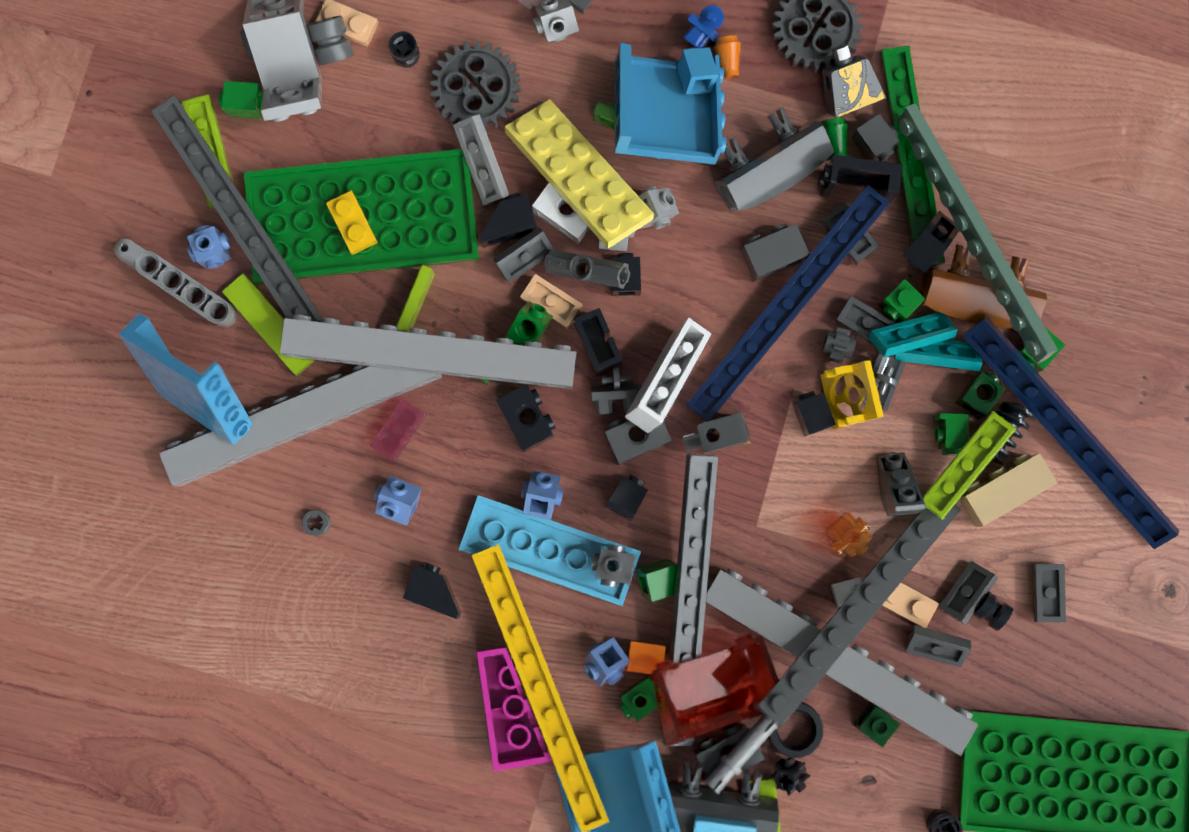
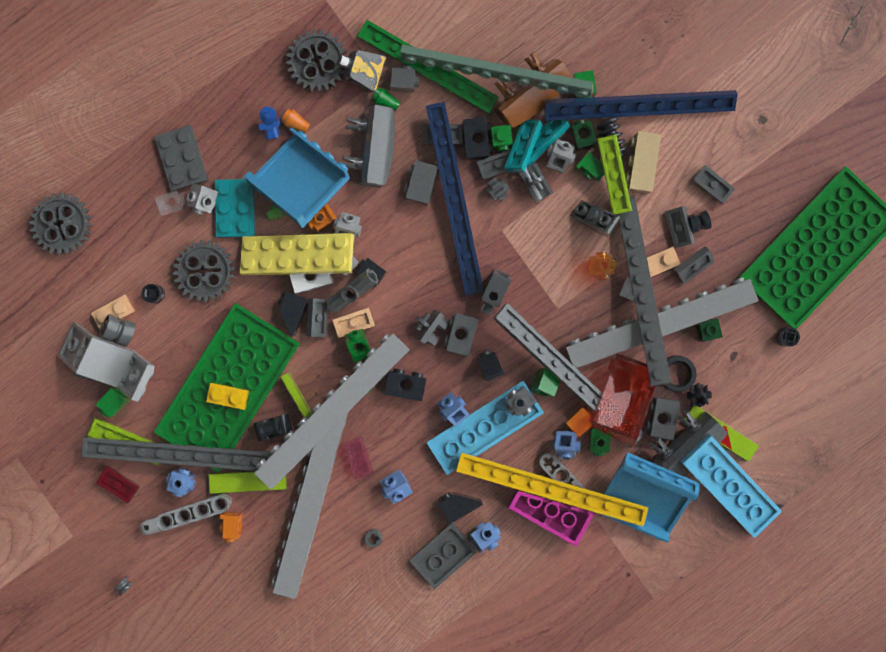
camera: 50 degrees left, 5 degrees up
dark azure panel [119,313,253,445] -> none
light grey plate [453,114,509,205] -> none
black piece [573,308,623,376] -> none
white brick [625,317,711,433] -> none
dark azure brick [677,47,718,95] -> none
light grey pin [704,714,778,794] -> none
black brick [793,391,836,437] -> none
black panel [818,155,903,206] -> none
yellow piece [820,360,884,430] -> none
black slope [903,211,959,273] -> none
none -> dark red plate [96,466,140,503]
none -> dark grey bush [114,577,133,596]
none -> teal plate [215,179,255,238]
none -> orange brick [220,512,243,542]
none -> black piece [253,414,293,442]
none -> orange brick [308,203,337,232]
none -> dark grey plate [409,523,478,590]
none -> black brick [462,117,493,161]
none -> medium blue brick [469,522,501,554]
none -> light grey beam [539,453,583,488]
none -> light grey brick [546,139,576,173]

